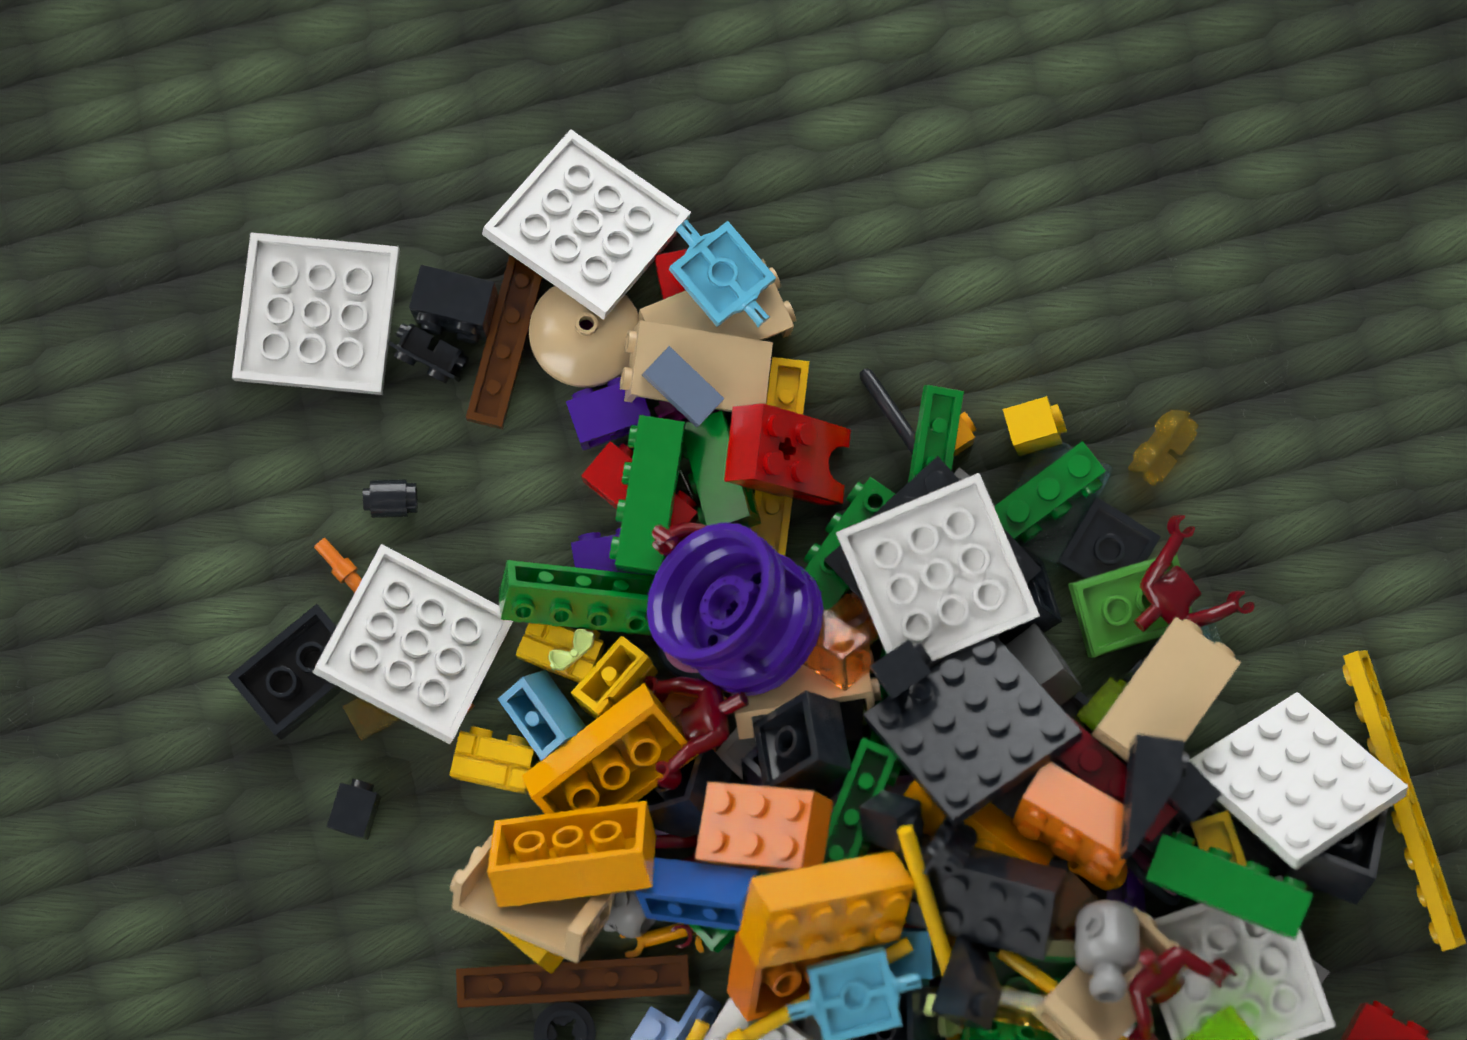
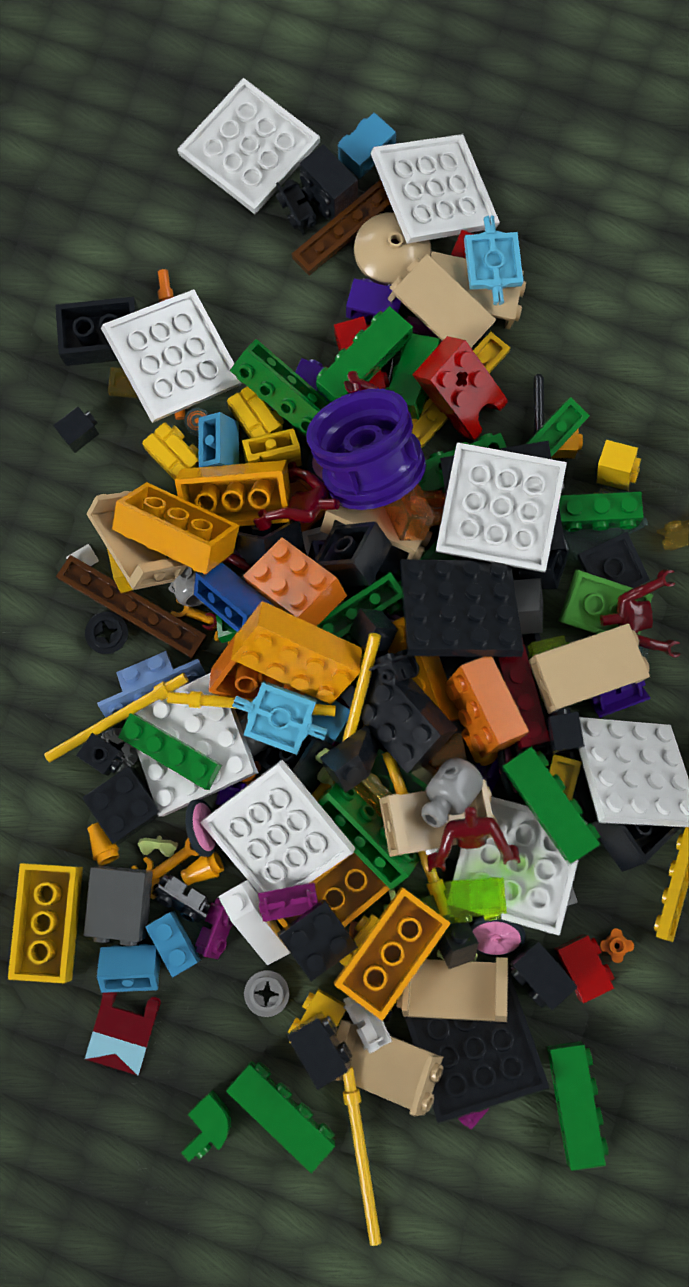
camera: 35 degrees right, 0 degrees up
black brick [363,479,418,518] -> none
yellowish green piece [548,629,595,671] -> none
sand blue tile [642,346,724,428] -> none
black brick [869,640,932,699] -> none
black slope [1119,734,1189,860] -> none
none -> white sticker [66,544,99,566]
none -> clear light blue tile [184,408,209,436]
none -> dark azure brick [338,113,396,179]
none -> dark purple hinge [589,680,650,718]
none -> orange plate [600,928,634,963]

